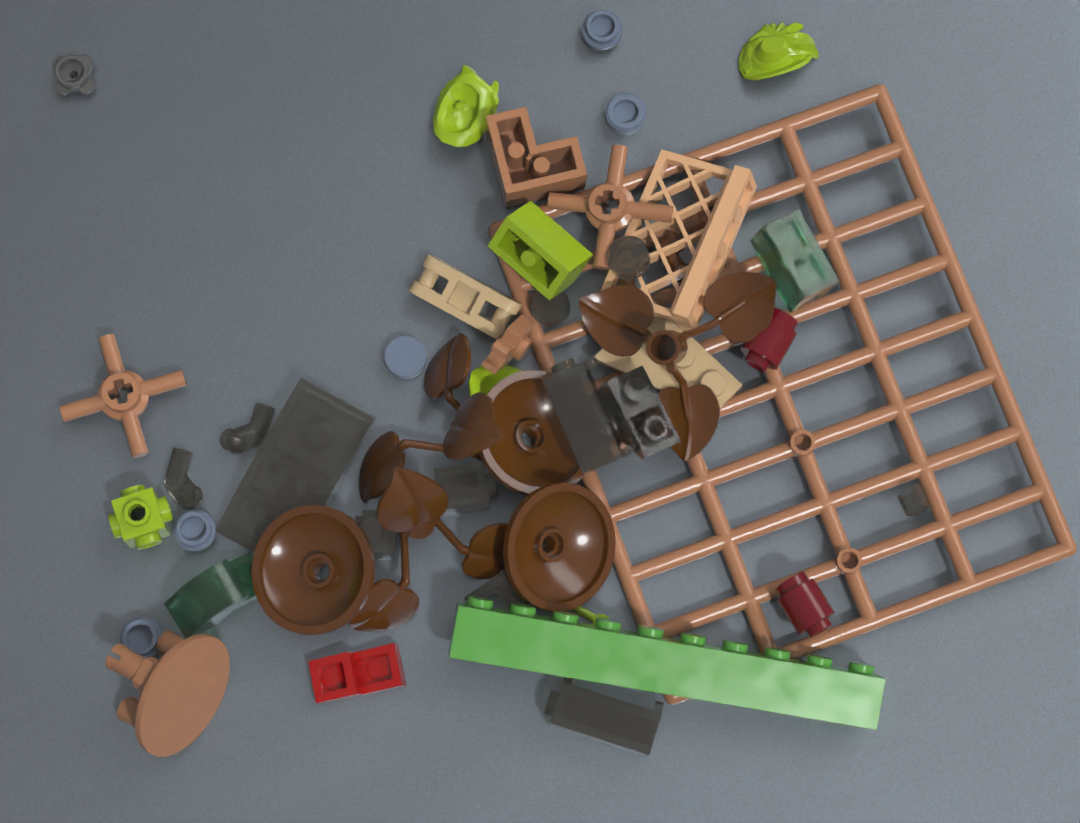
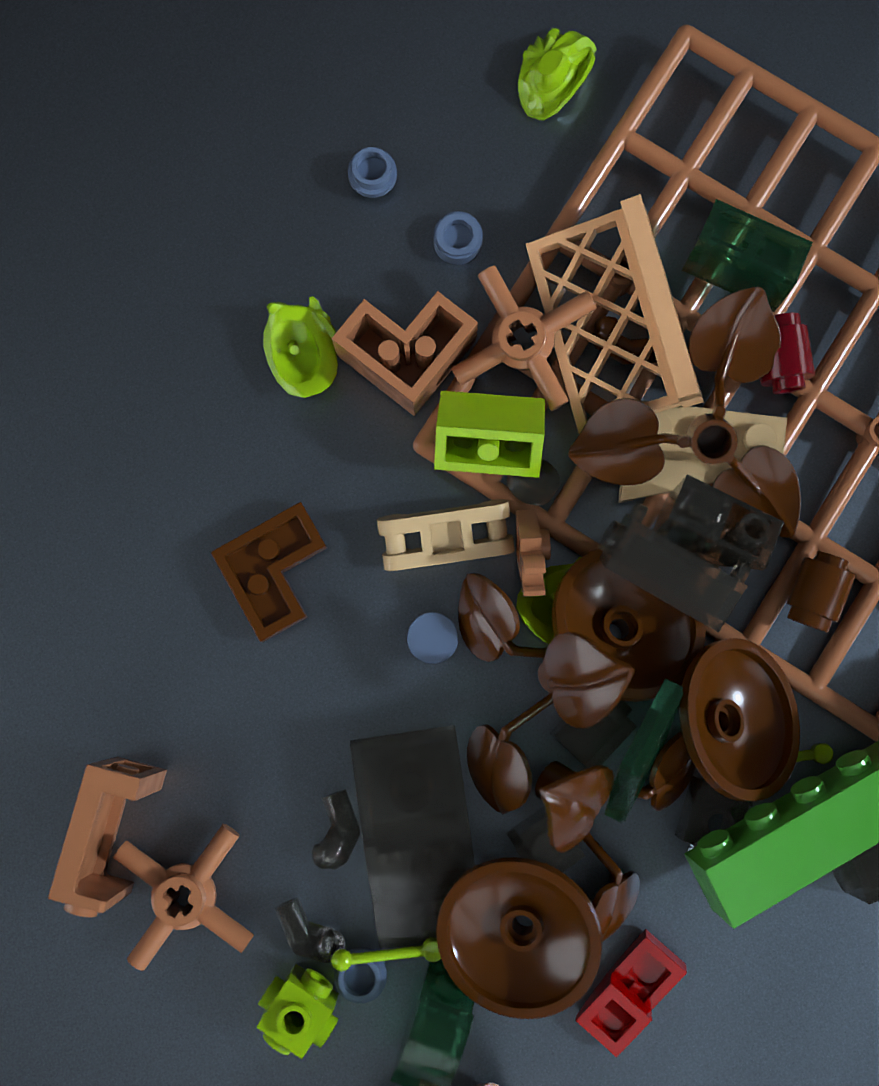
camera: 30 degrees left, 5 degrees up
clear smoke tile [606,236,651,280] -> none
none -> nougat panel [48,757,167,917]
none -> reddish brown plate [211,502,327,642]
none -> lime hinge [331,937,441,972]
none -> clear green tile [604,679,684,823]
none -> reddish brown brick [786,551,856,633]

